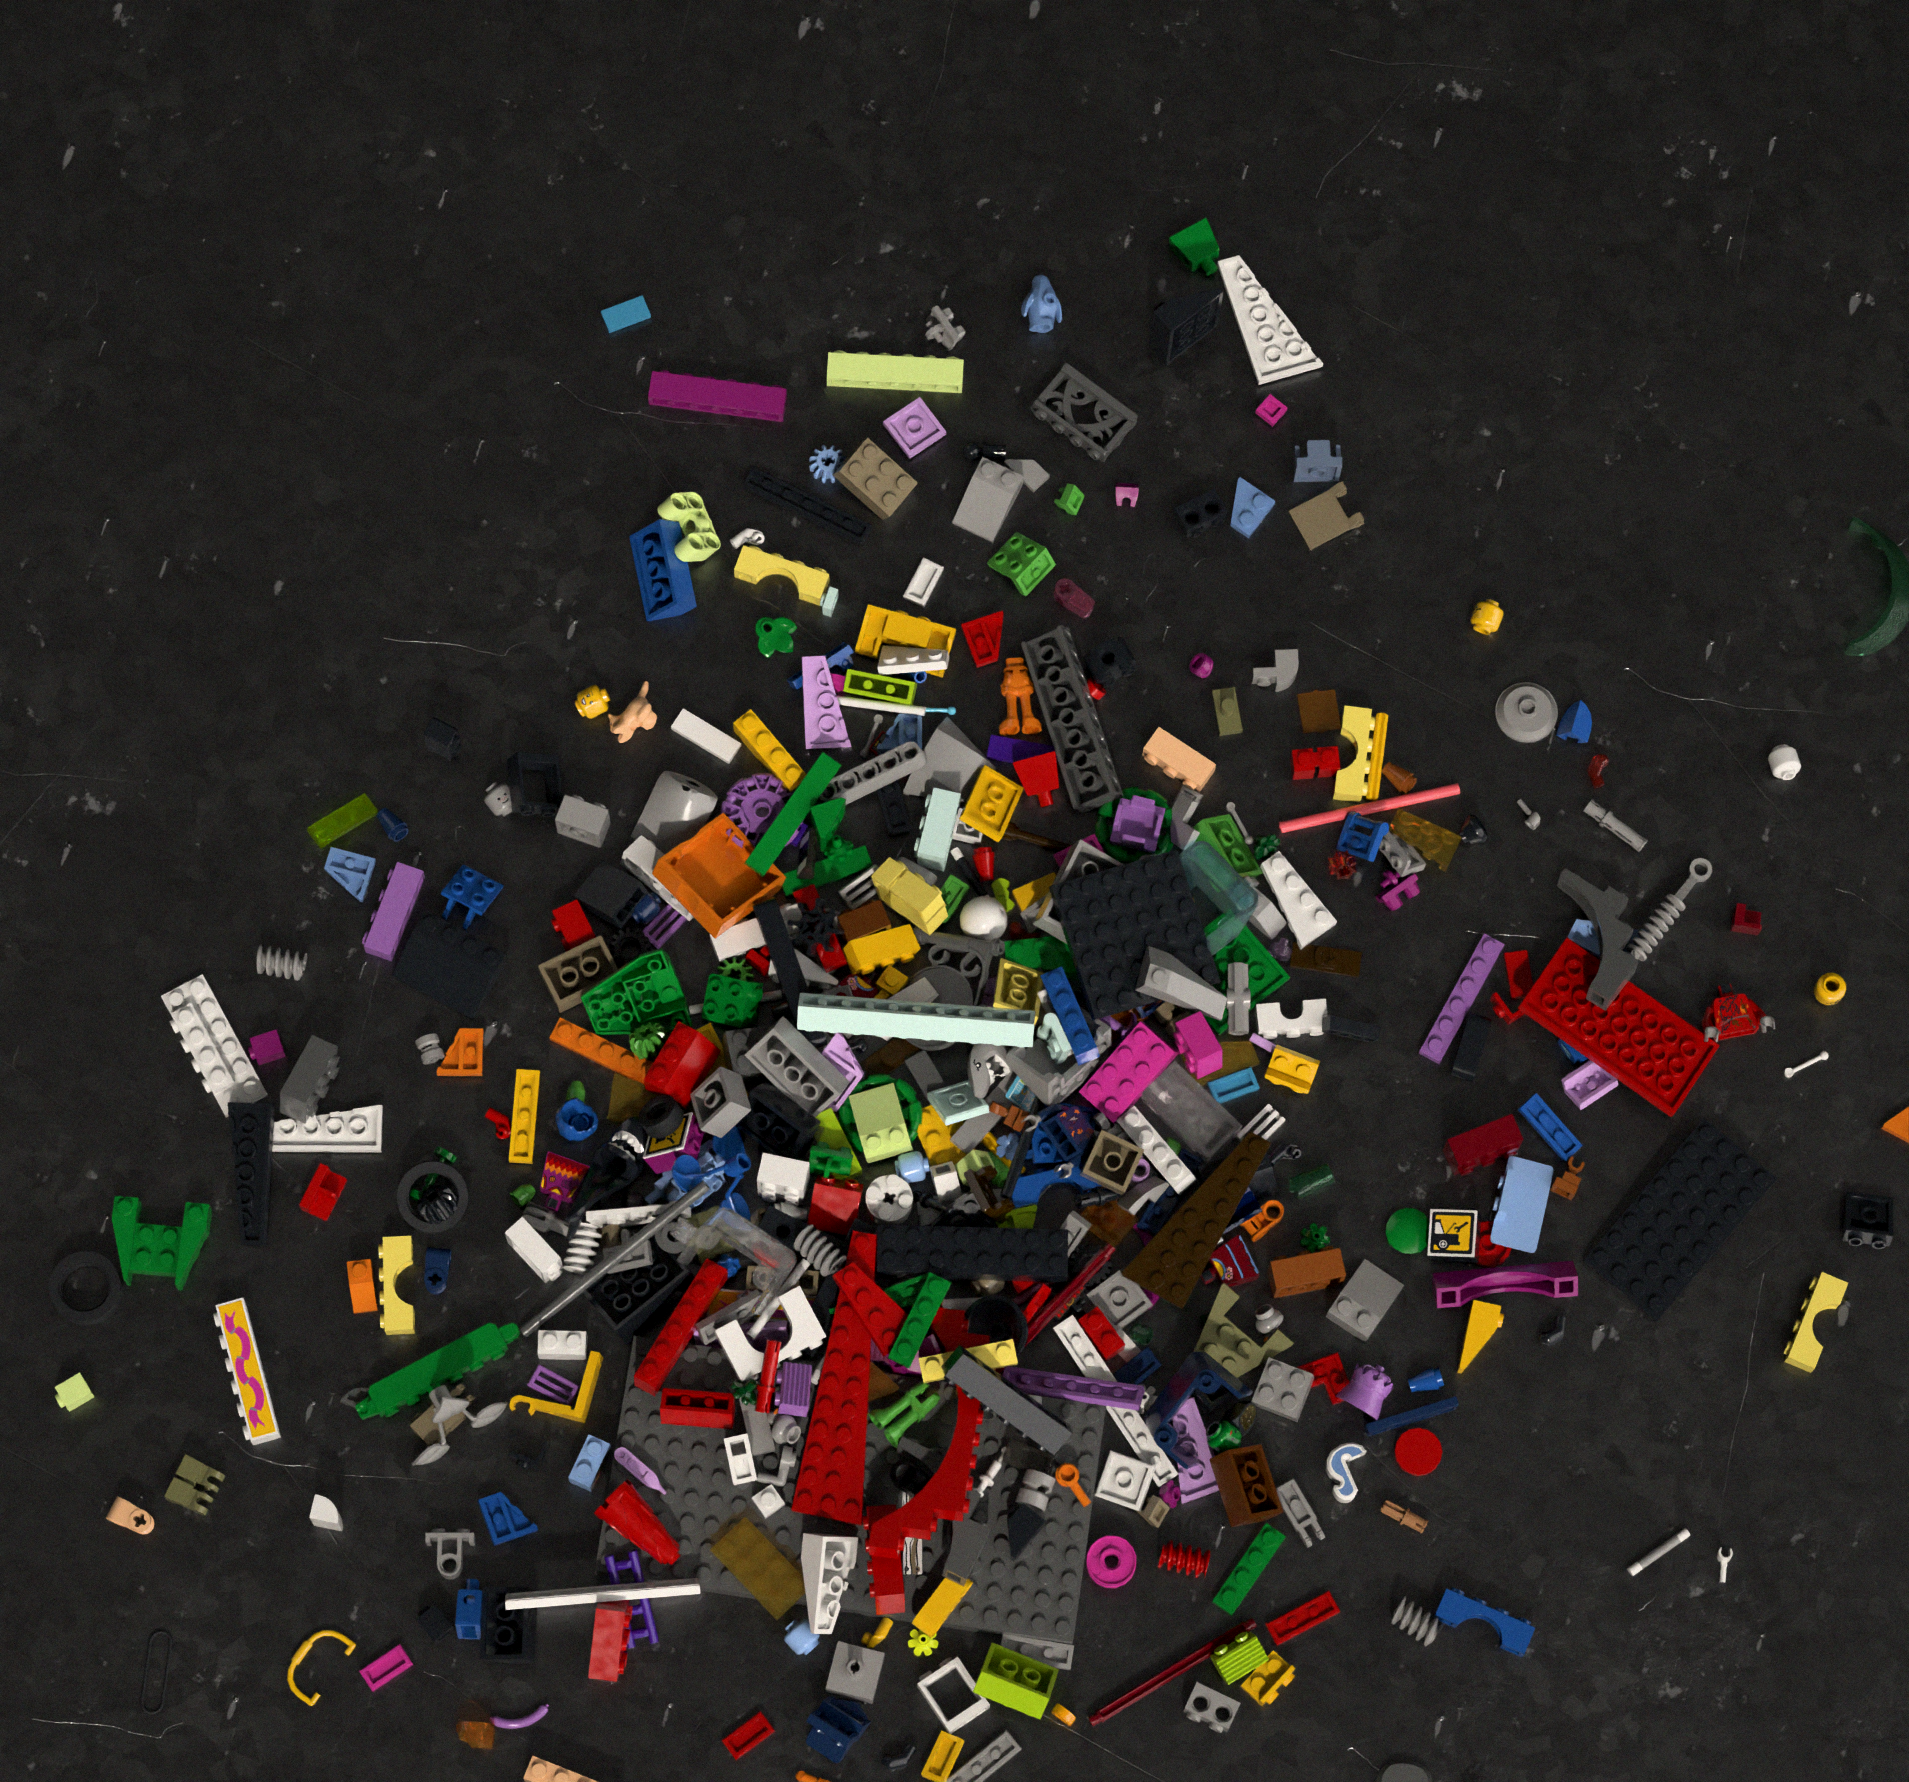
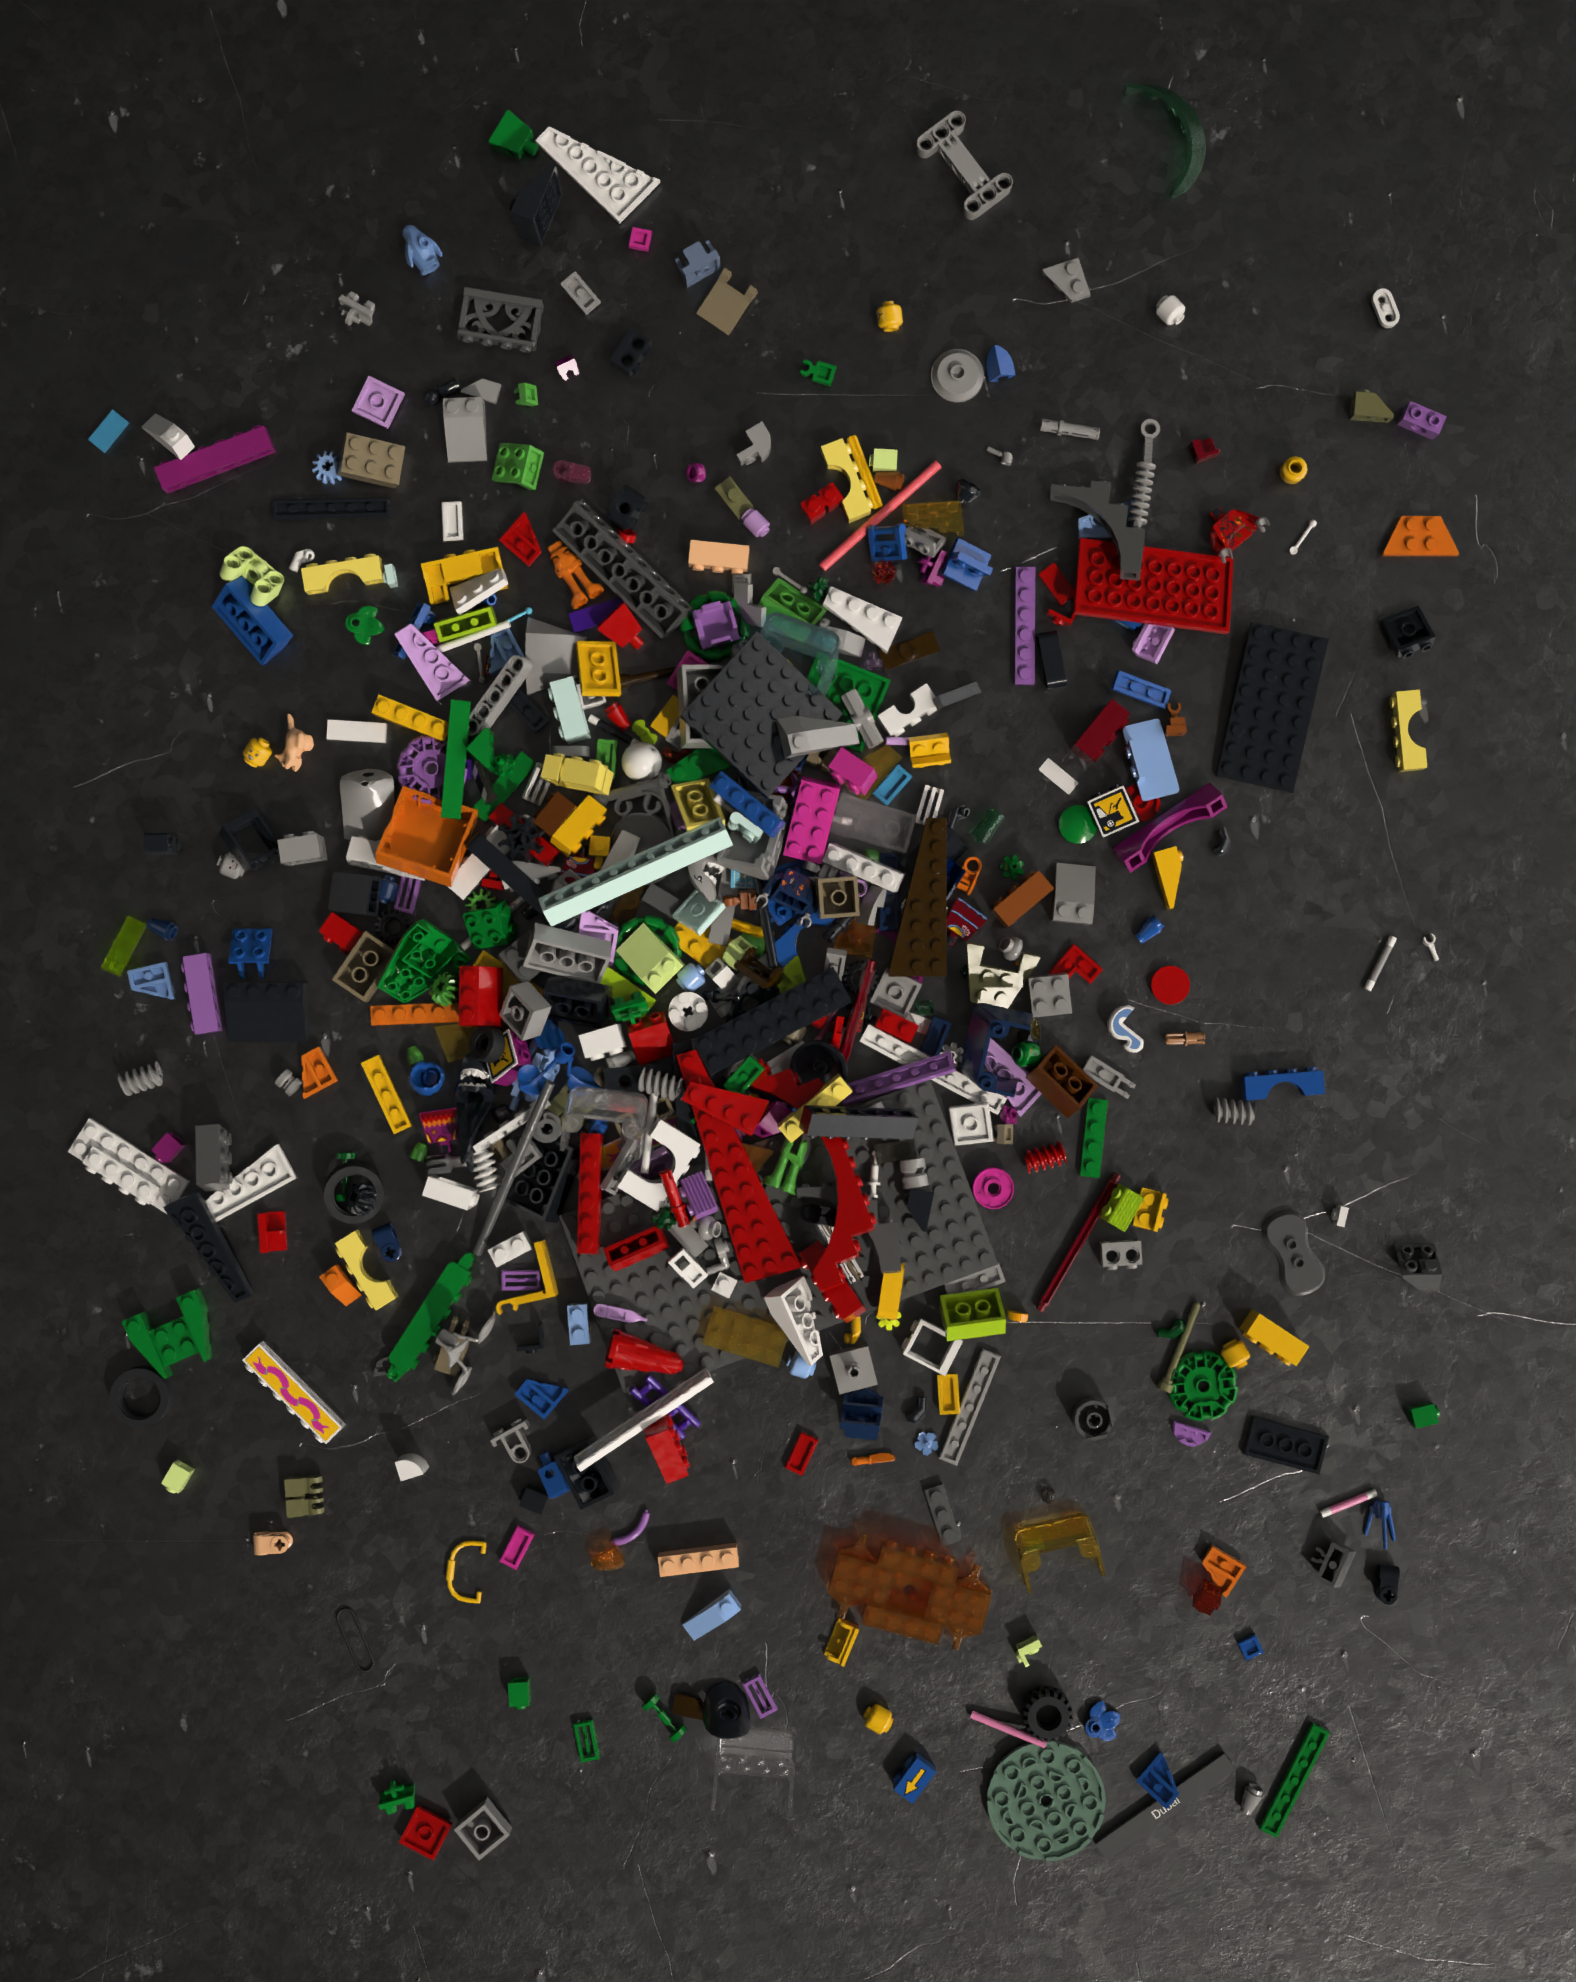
camera: 25 degrees left, 15 degrees up
red arm [485,1107,511,1139] -> none
clear wheel [670,1217,699,1246] -> none
yellowish green brick [827,350,964,393] -> none
green plate [888,1272,951,1368] -> none
medium blue plant [996,1133,1019,1161] -> none
orange plate [1055,1463,1091,1507] -> none
medium blue wing [1230,477,1275,538] -> none
red tile [1265,1590,1340,1646] -> none
clear orange piece [1297,690,1341,734] -> none
medium lavender hat [1336,1364,1394,1421] -> none
dark blue tile [1364,1396,1459,1437] -> none
clear red arm [1587,754,1609,789] -> none
none -> white slope [142,413,195,460]
none -> light grey plate [560,272,601,315]
none -> lavender brick [741,508,770,537]
none -> green plate [800,360,836,387]
none -> yellowish green brick [869,448,898,473]
none -> light grey beam [916,111,1013,220]
none -> blue bracket [941,538,993,591]
none -> white sticker [1039,758,1078,794]
none -> light grey wing [1042,258,1091,303]

